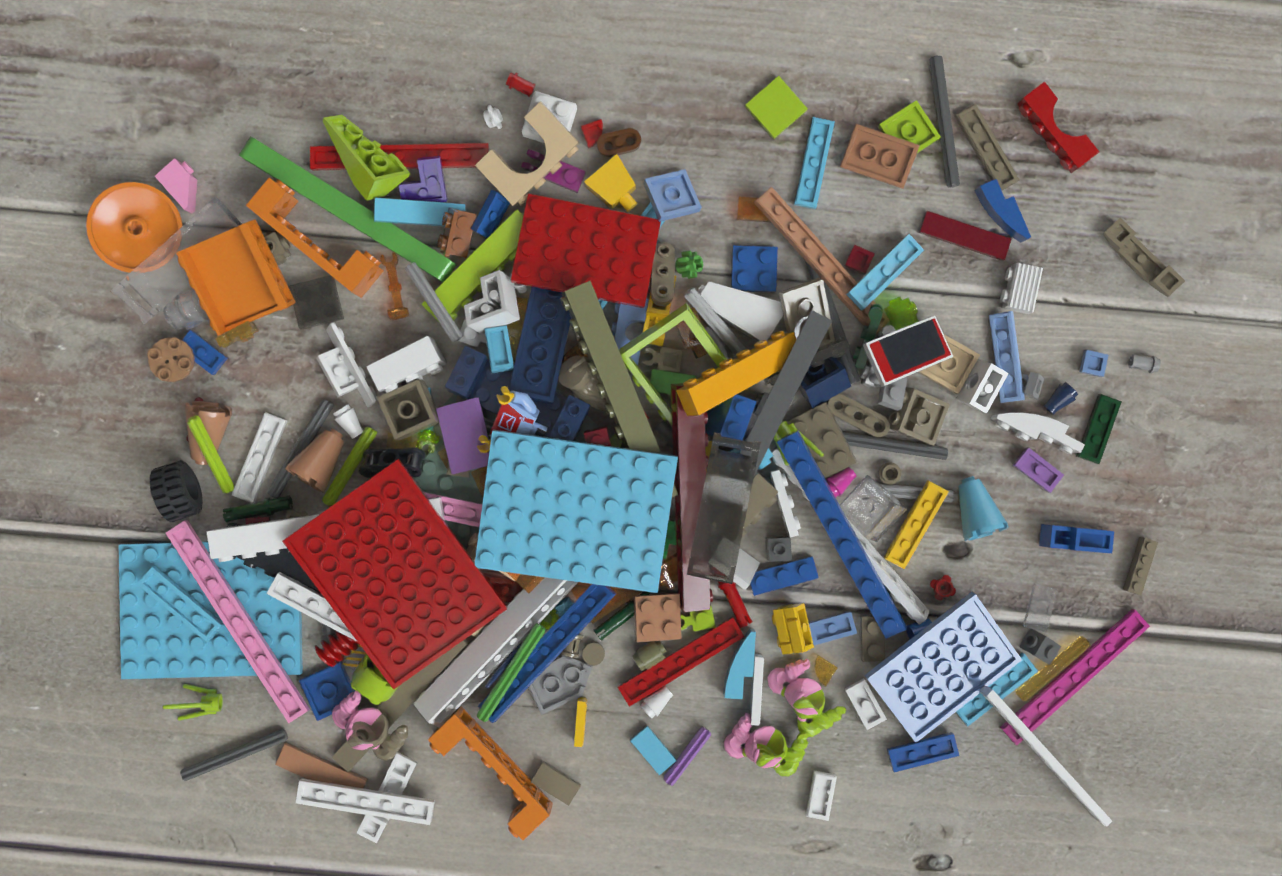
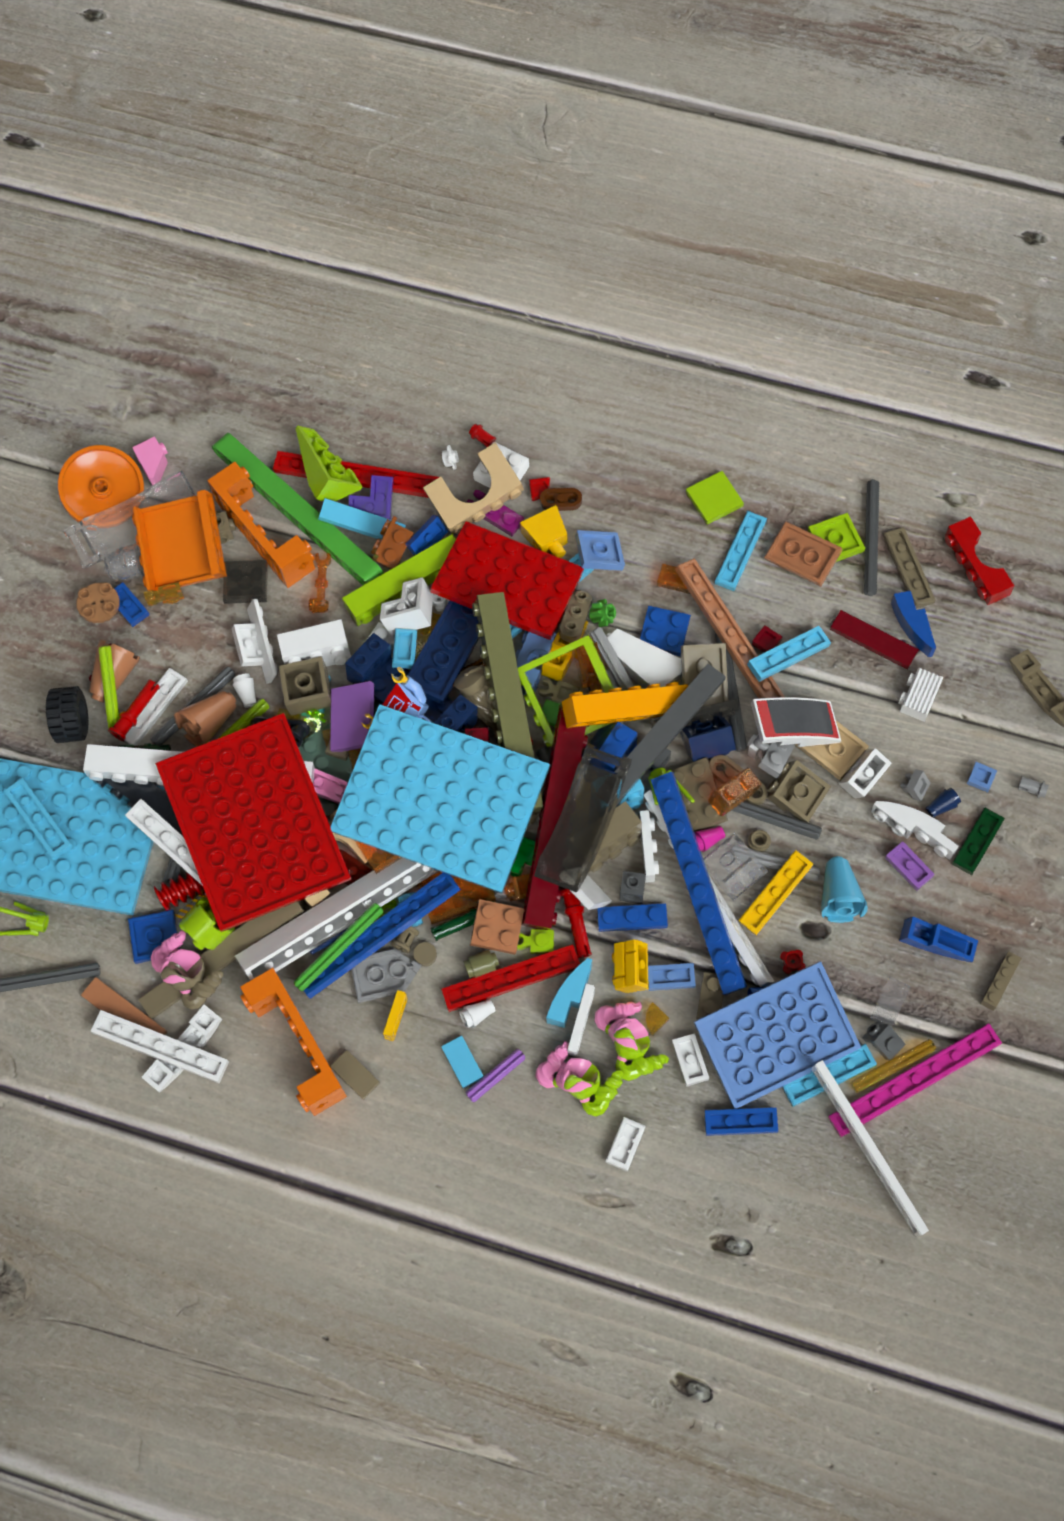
camera: 15 degrees right, 20 degrees down
bright pink plate [166,520,310,724] -> none
light grey axle [405,262,463,342] -> none
dark green plate [853,303,883,369] -> none
clear neon green brick [884,296,919,331] -> none
light blue tile [989,311,1025,403] -> none
none -> red pin [108,680,160,742]
none -> clear orange brick [708,768,761,816]

